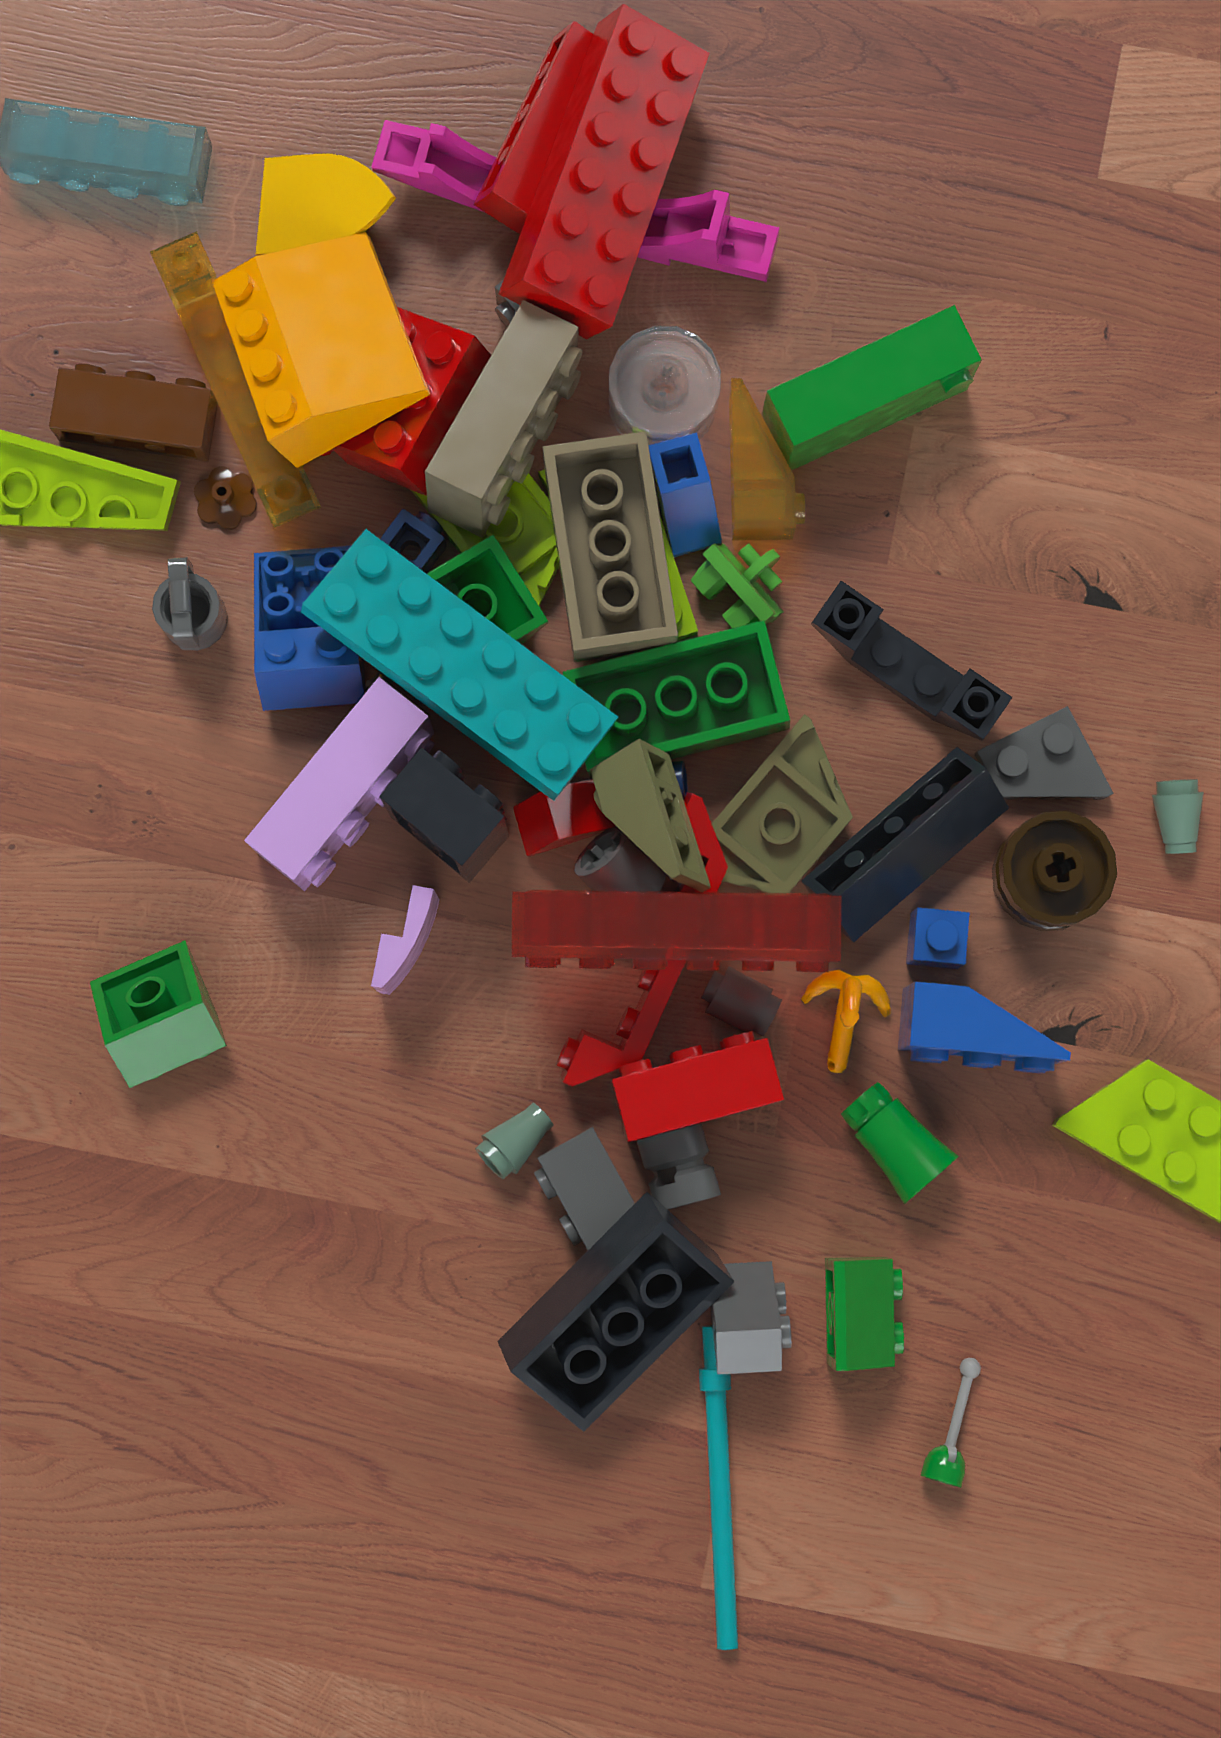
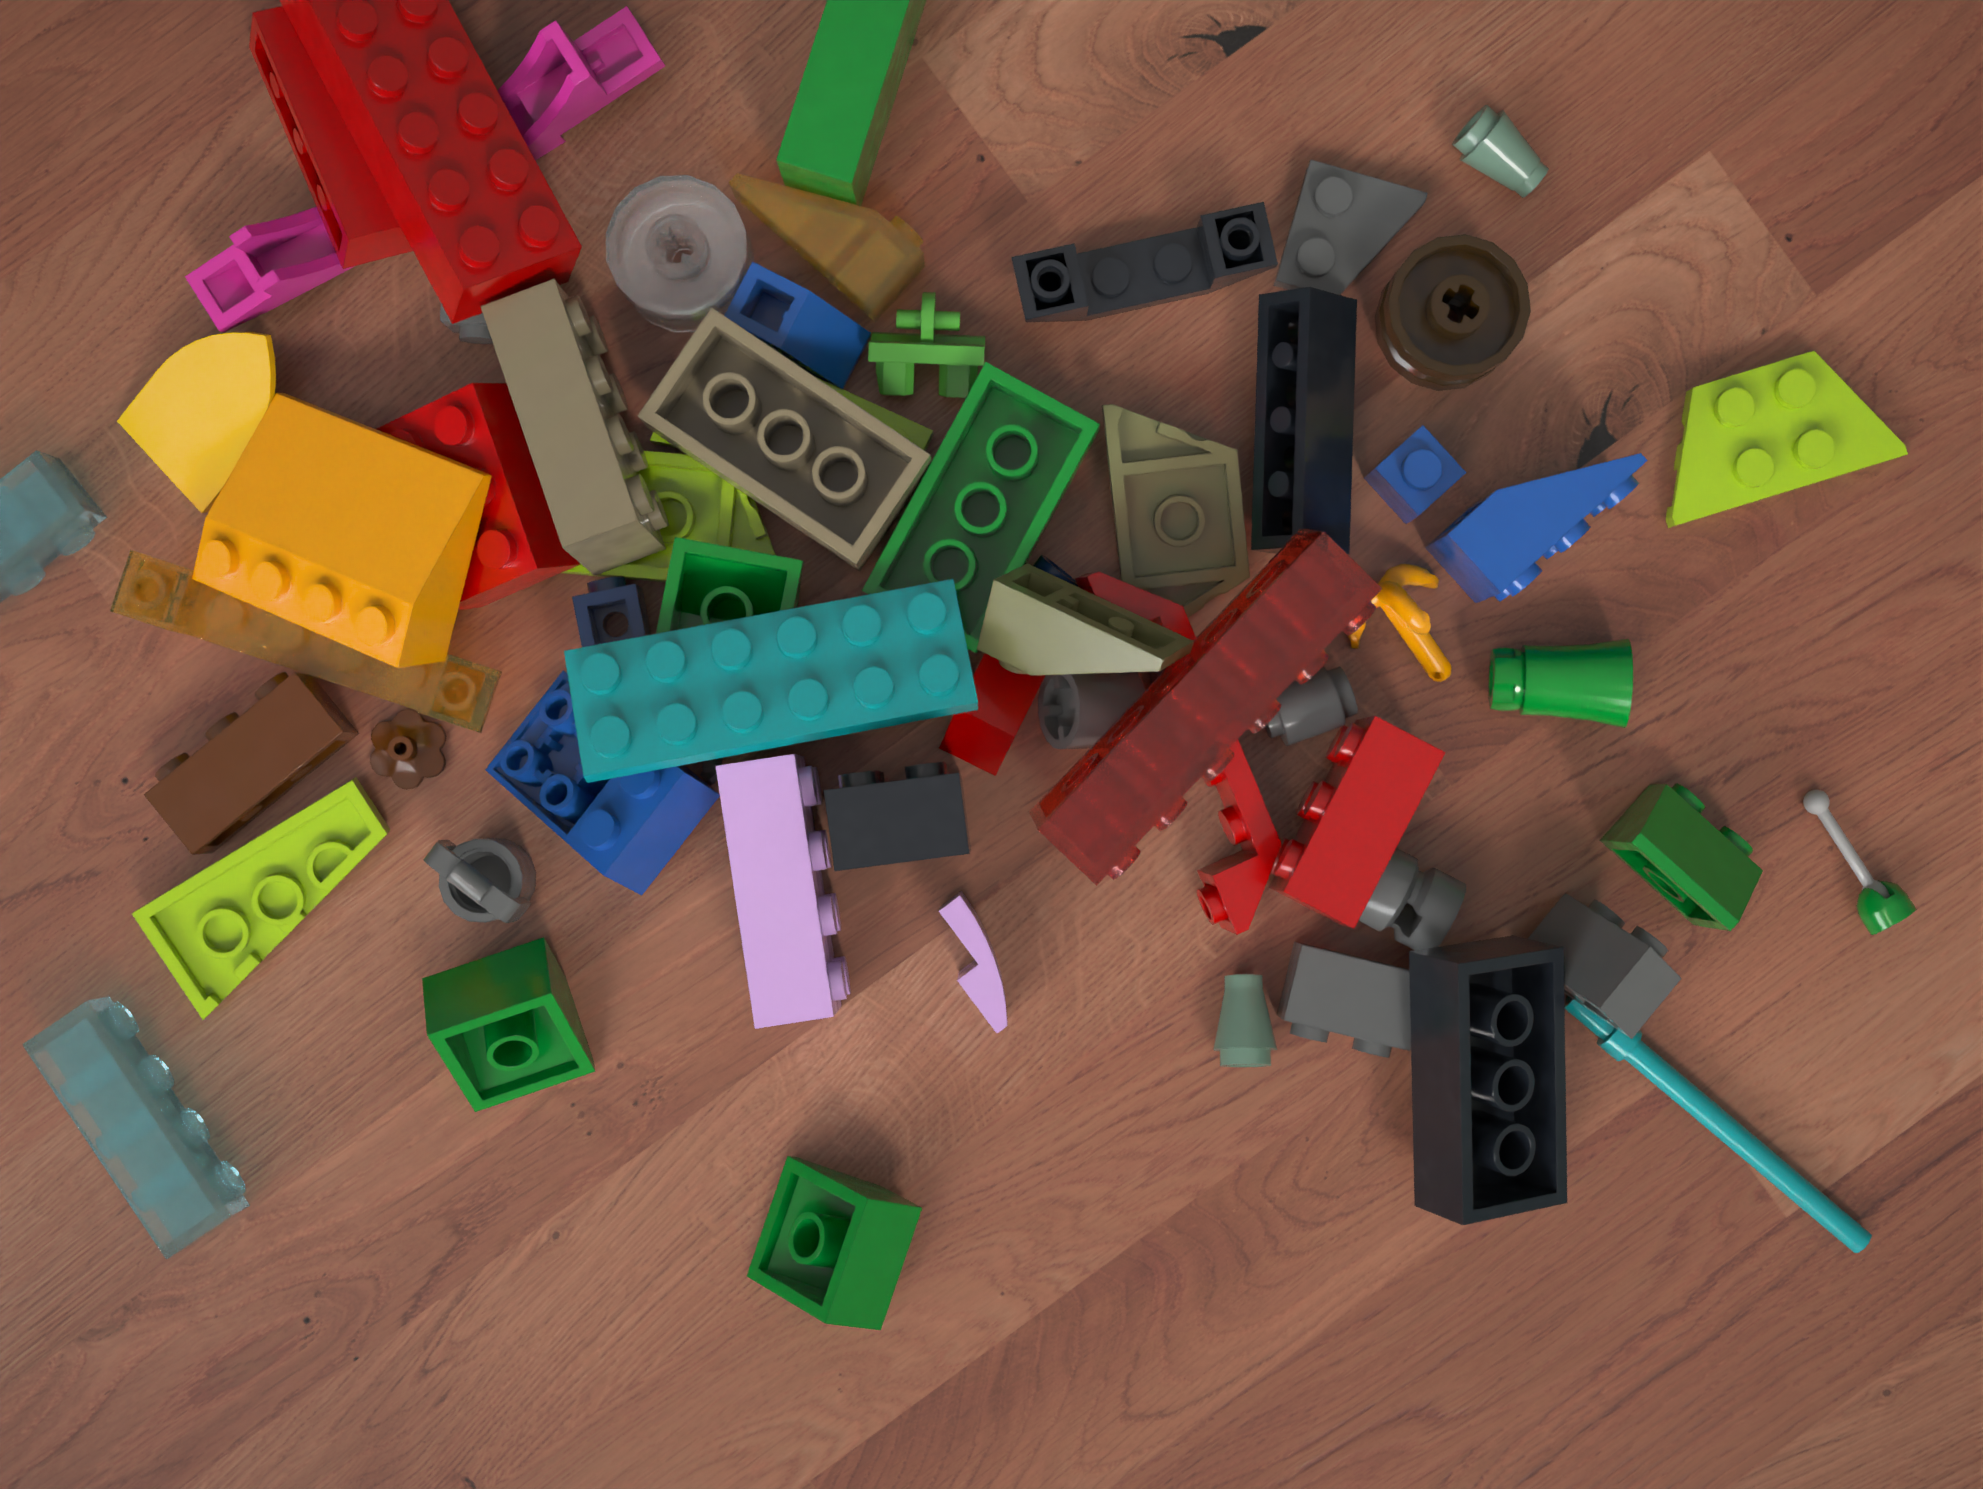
camera: 45 degrees left, 5 degrees up
none -> green slope [422,937,596,1112]

